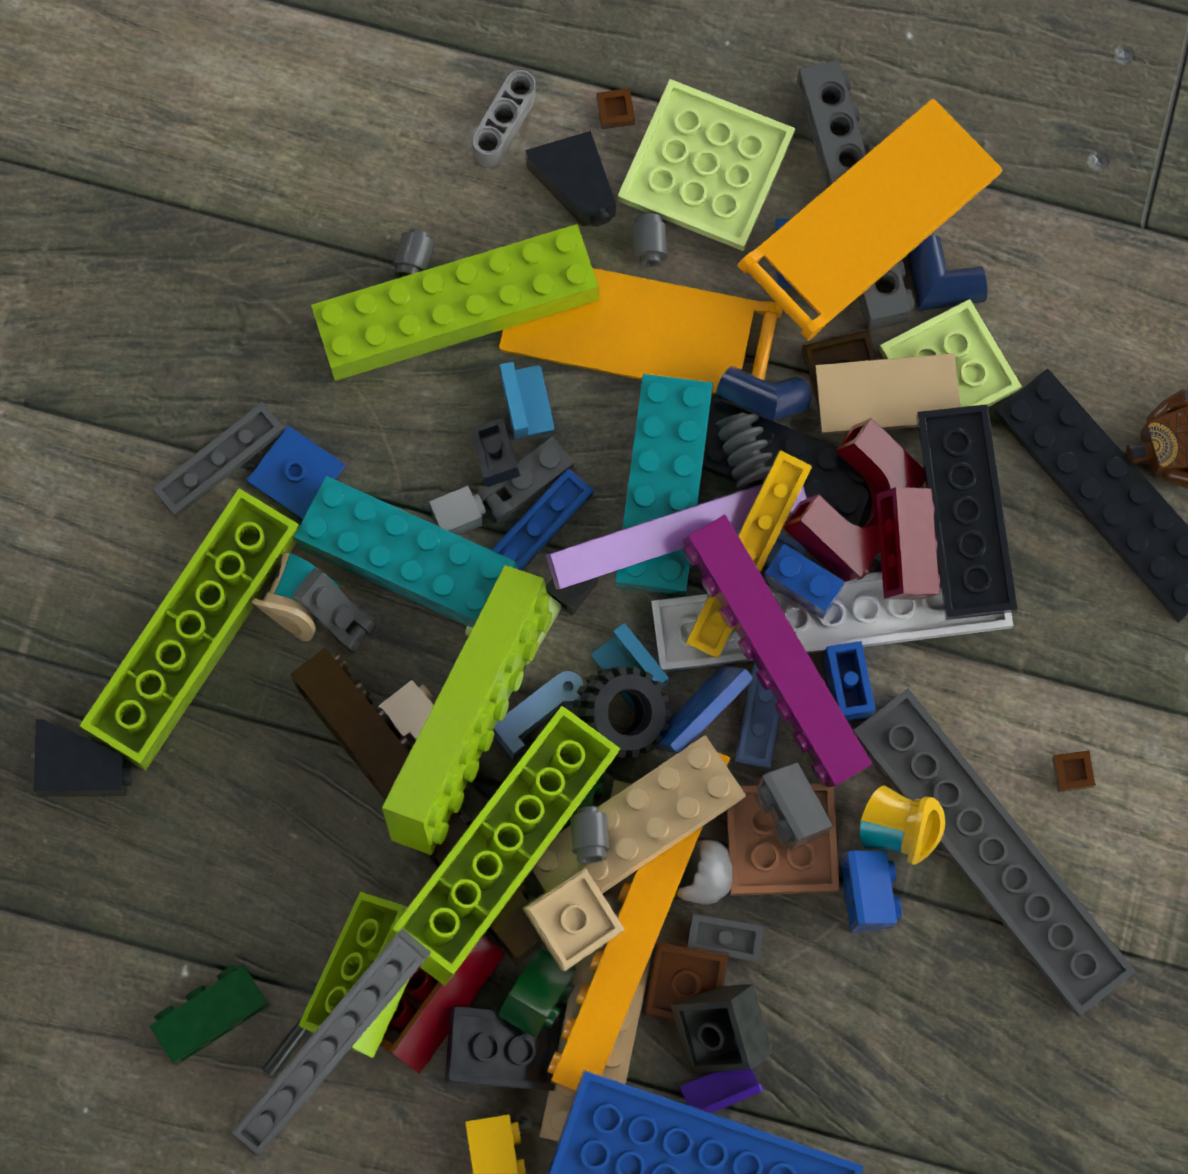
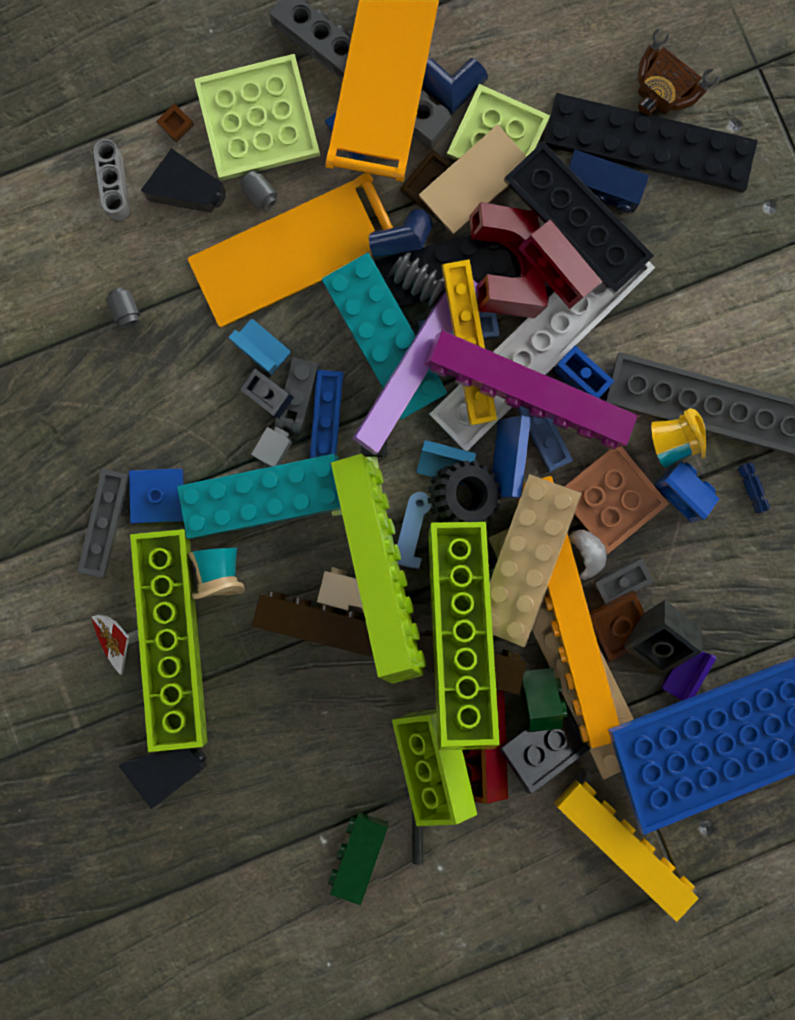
camera: 35 degrees left, 10 degrees up
dark grey tile [231,928,431,1156] -> none
dark grey plate [292,568,376,654] -> none
lime brick [311,224,599,381] -> none
tan plate [522,868,625,971] -> none
dark grey brick [570,806,609,864] -> none
dark grey slope [755,762,833,851] -> none
blue brick [764,544,845,619] -> none
reddish brown plate [1052,750,1096,792] -> none
none -> shield [91,614,139,675]
none -> dark blue brick [568,150,649,213]
none -> dark blue axle [738,462,770,513]

